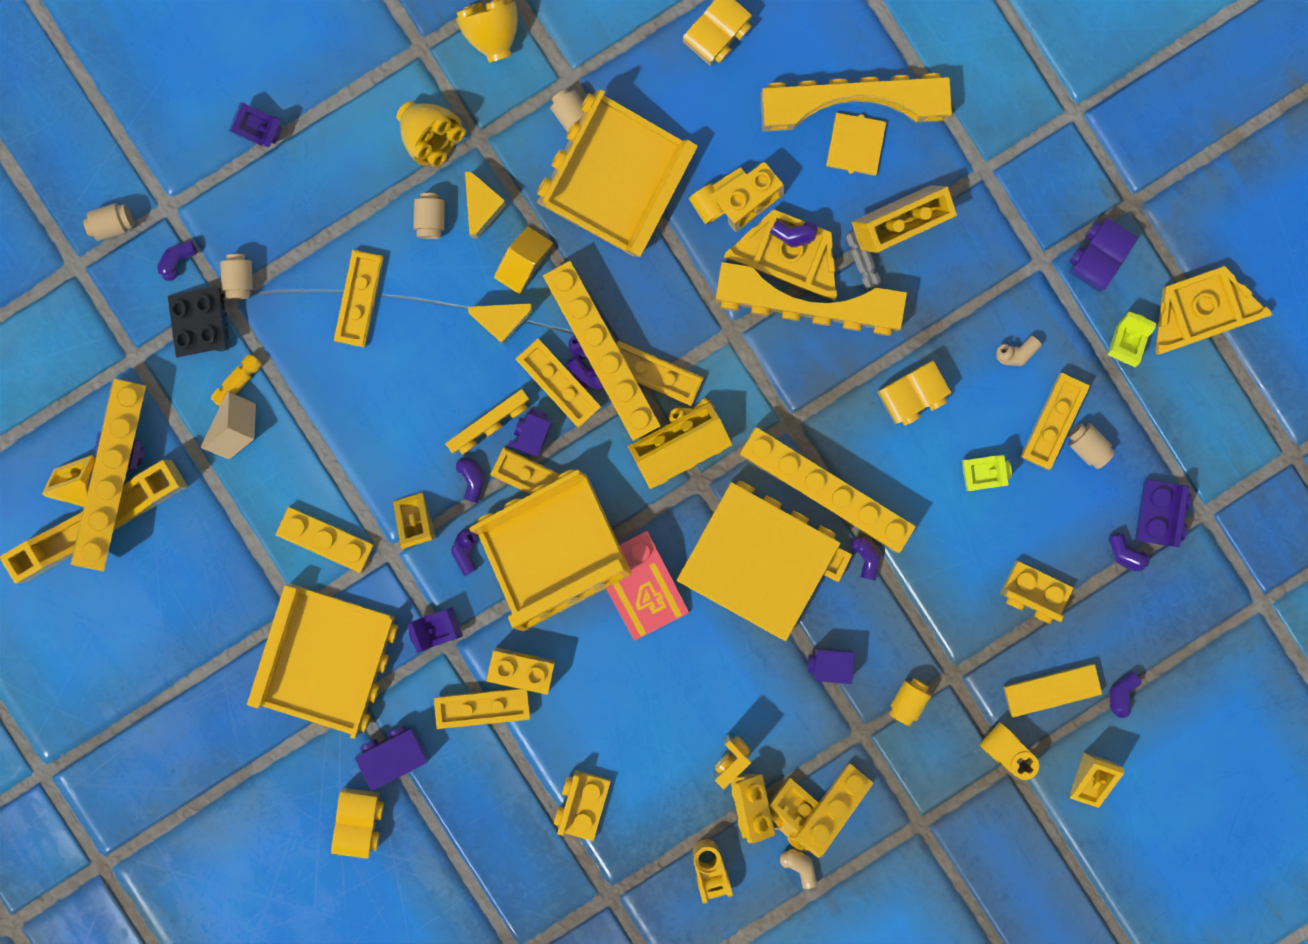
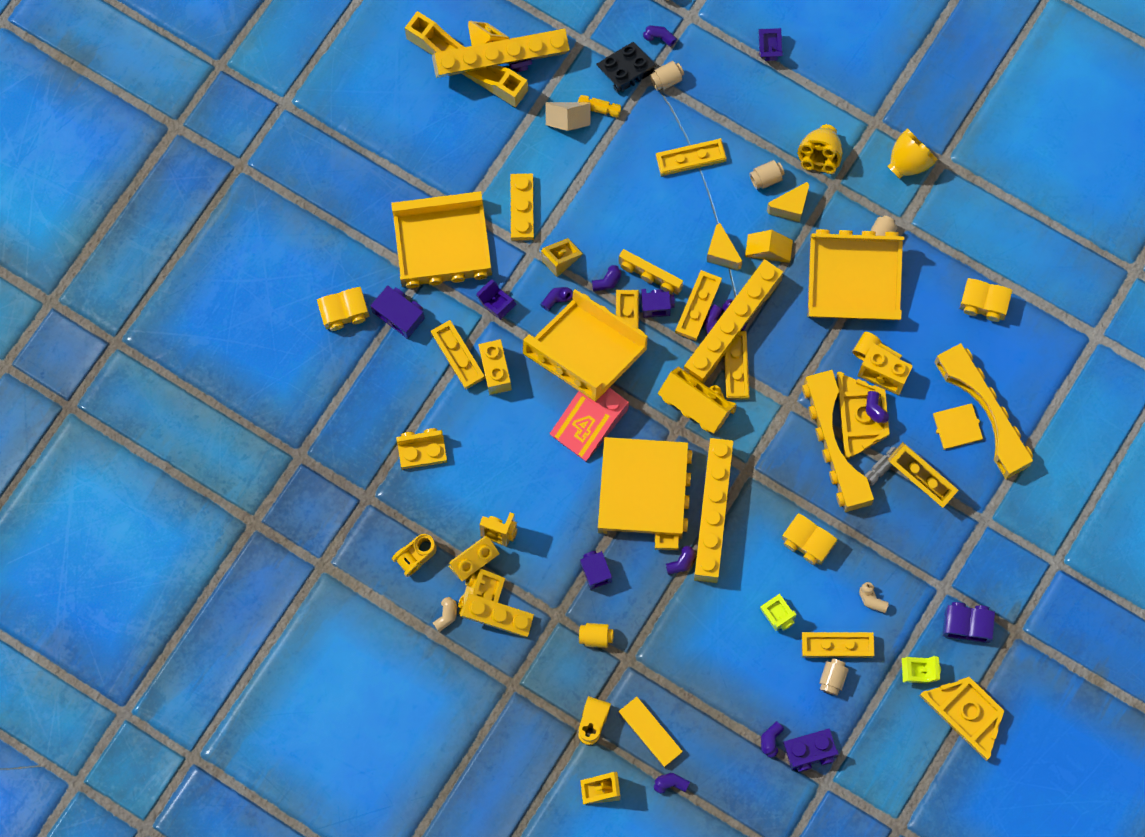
camera: 75 degrees right, 15 degrees down
yellow bracket [1000,560,1073,625] -> none

